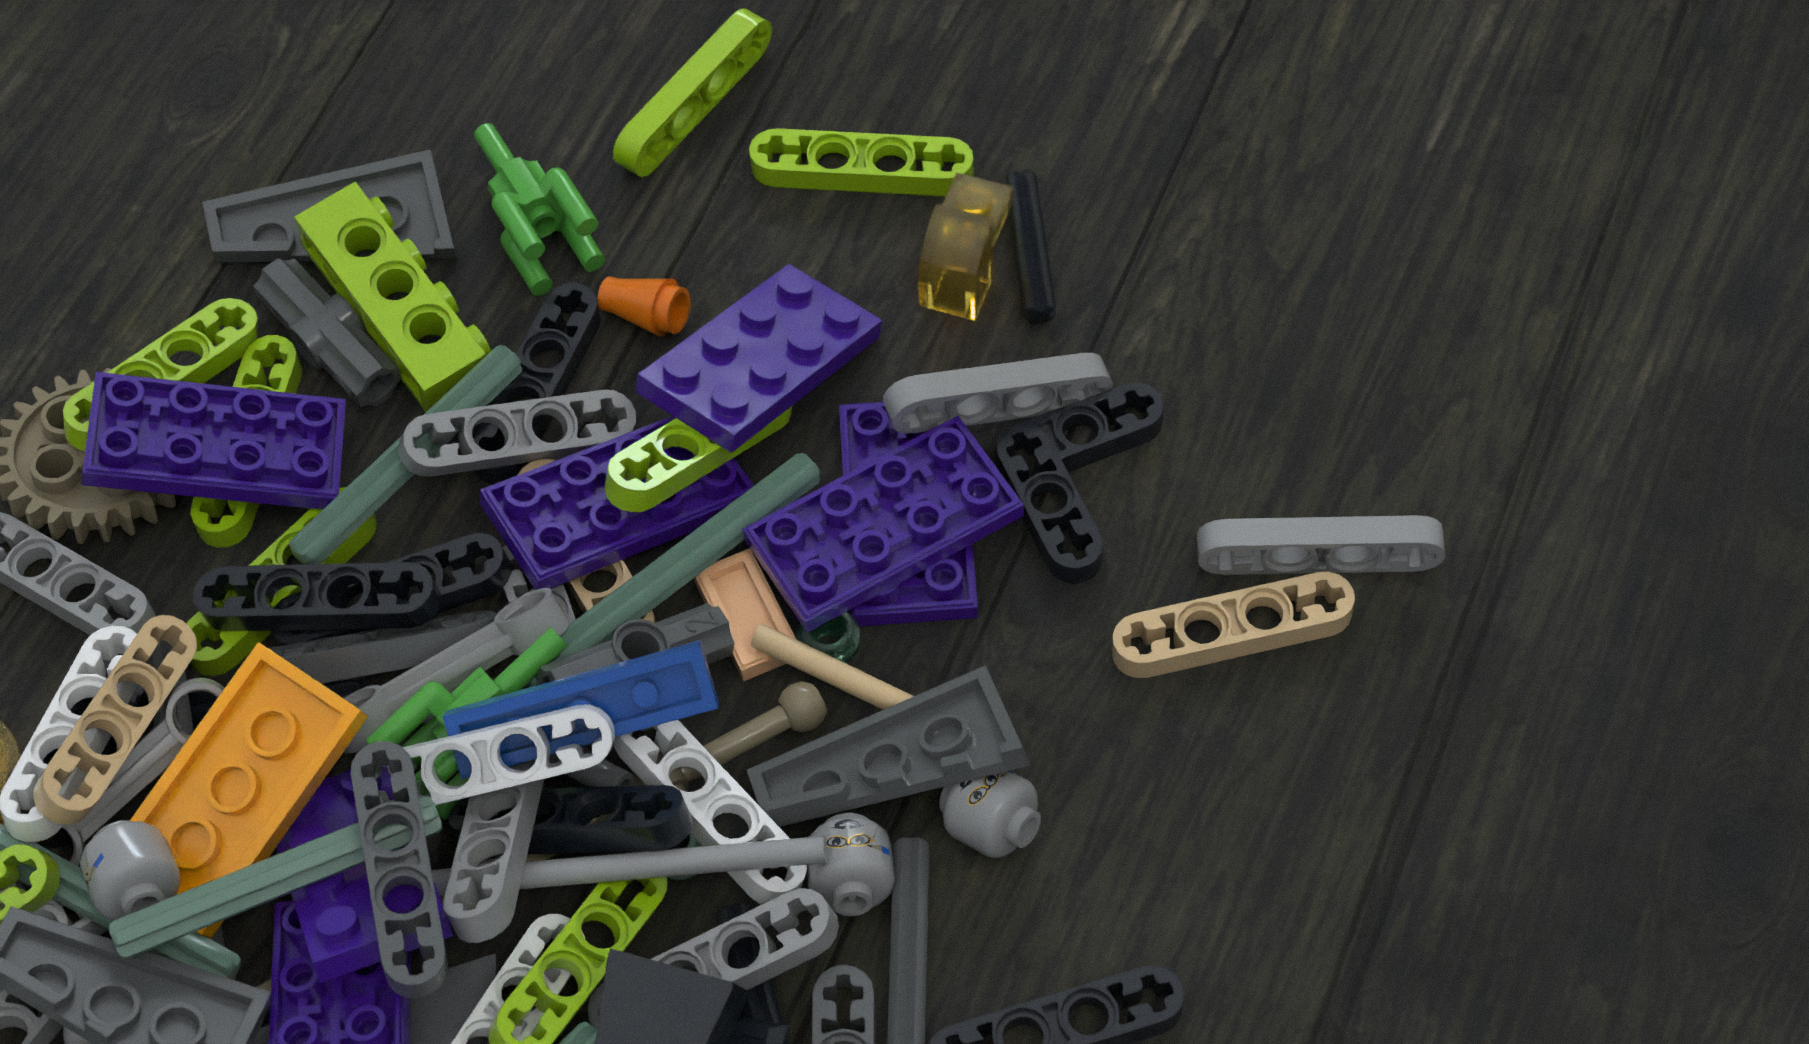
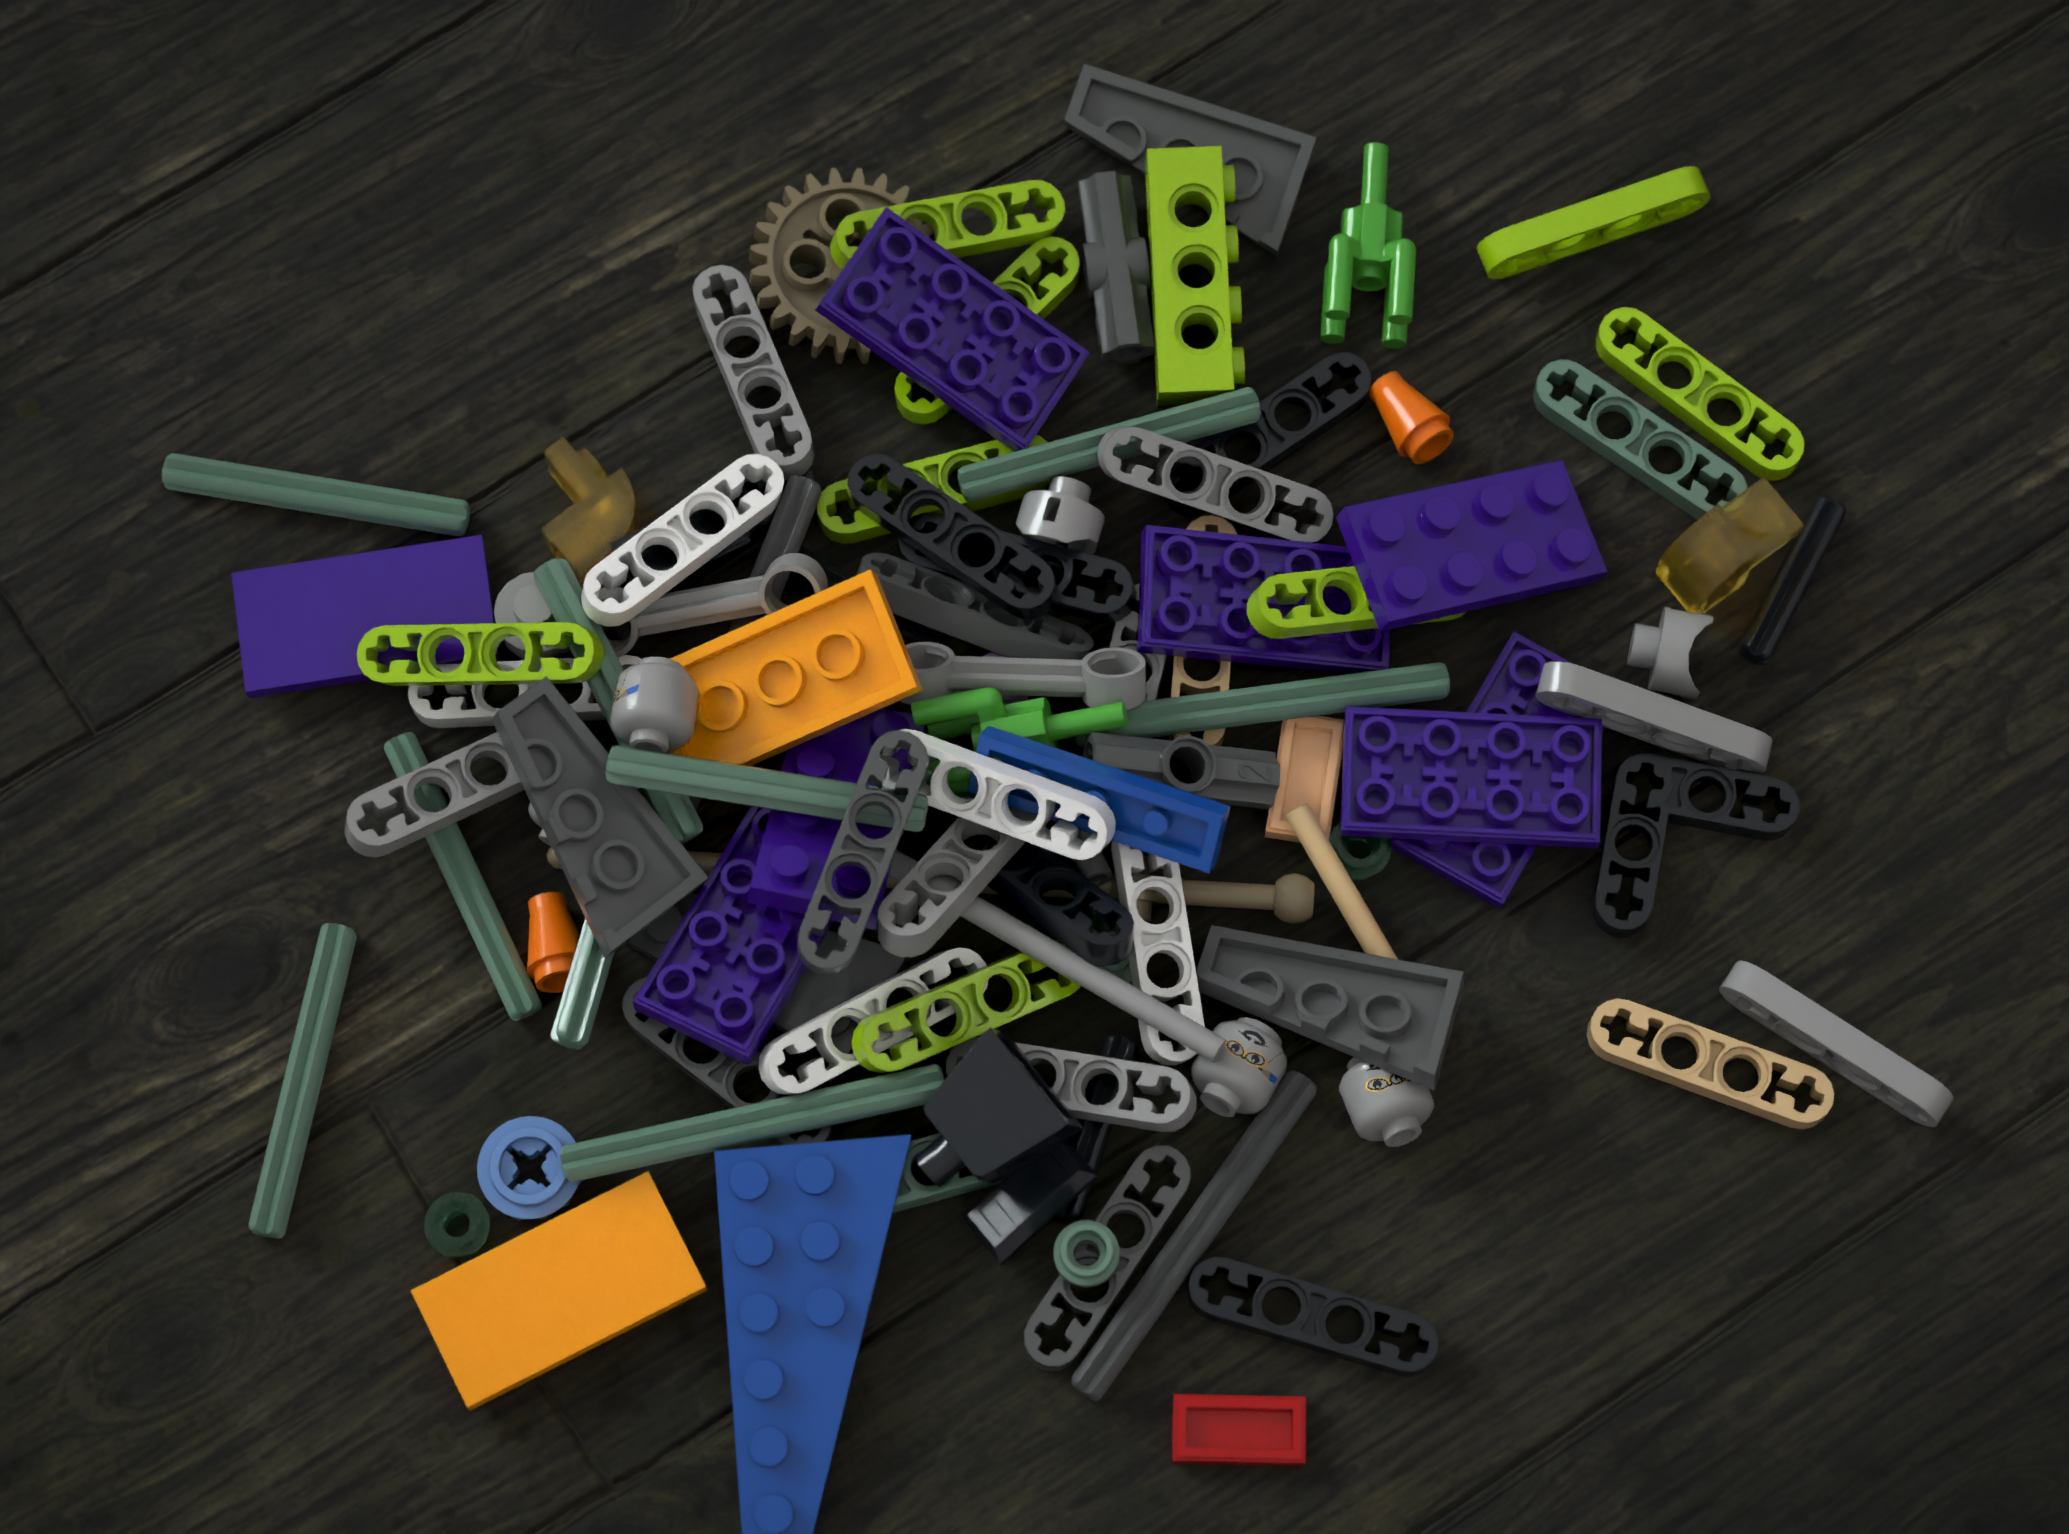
camera: 30 degrees right, 15 degrees up
tan beam [33,615,197,825] -> none
none -> light grey piece [1015,476,1105,568]
none -> sand green beam [1533,359,1747,526]
none -> light grey piece [1627,607,1713,700]

